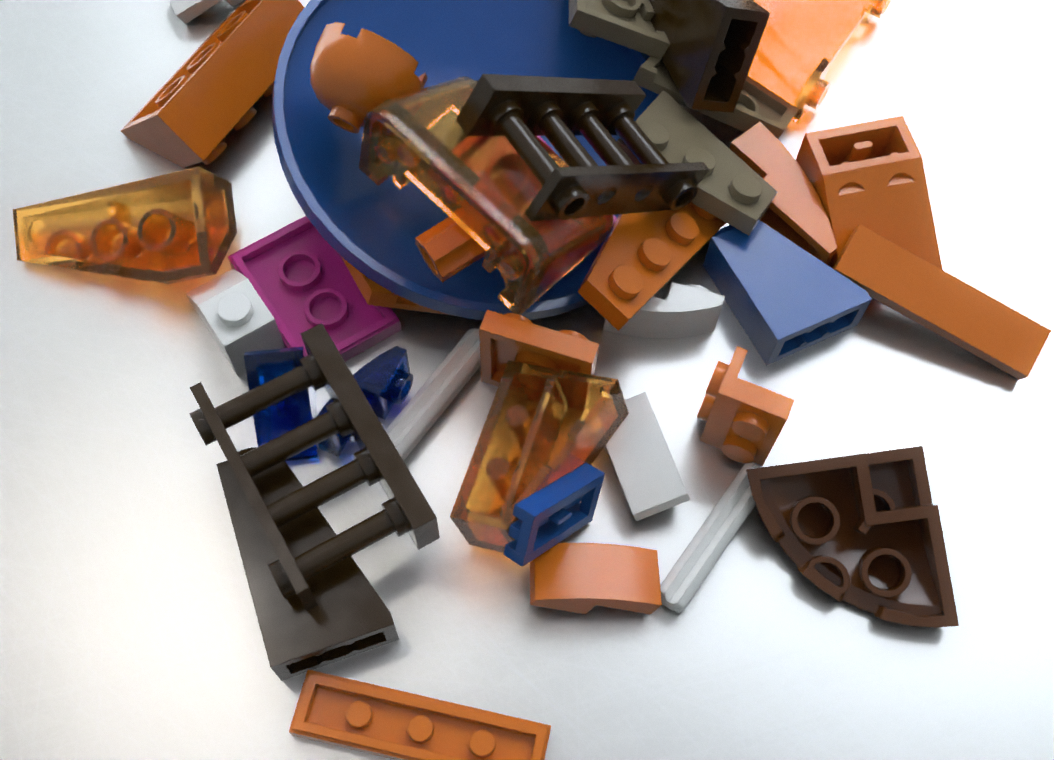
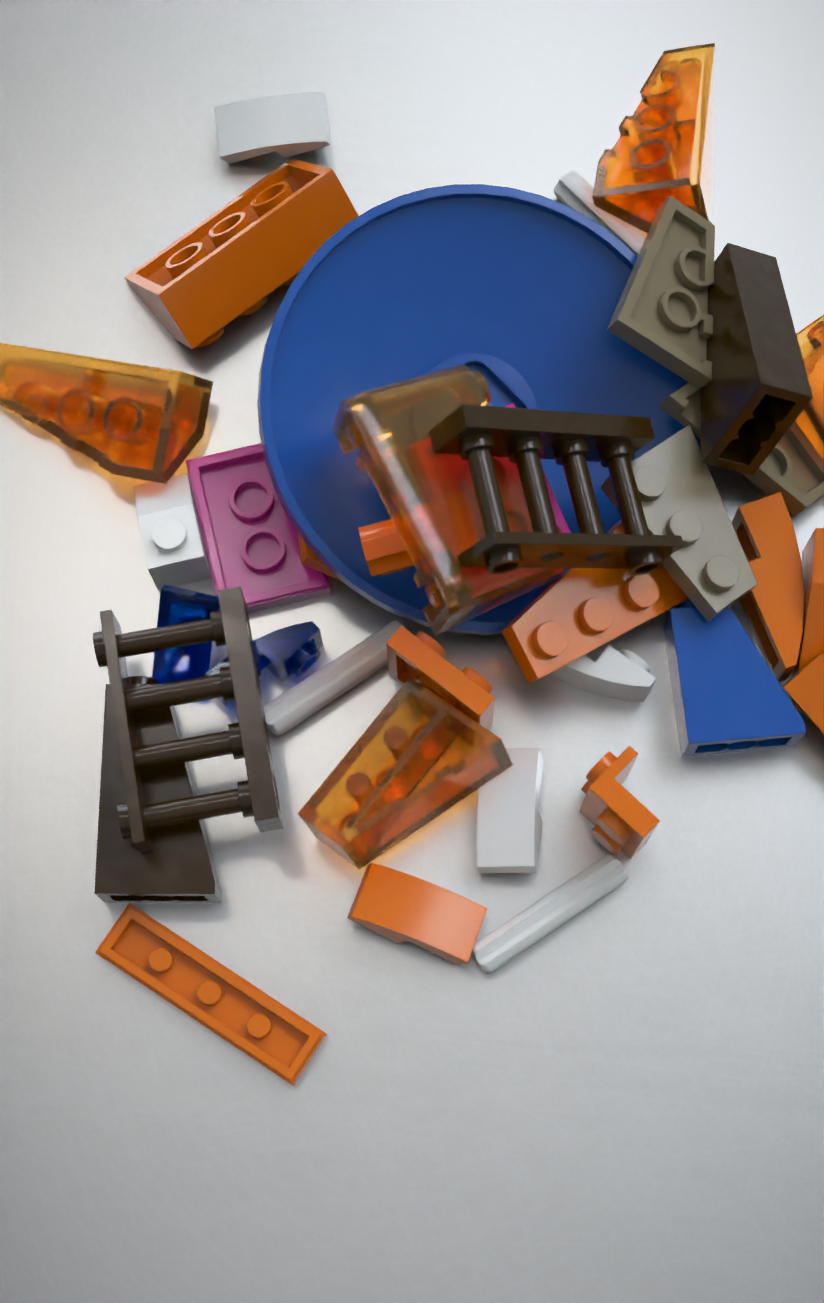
camera: 25 degrees right, 10 degrees up
orange cylinder [310,22,428,133] -> none
blue tile [503,462,605,567] -> none
reddish brown brick [746,446,959,628] -> none

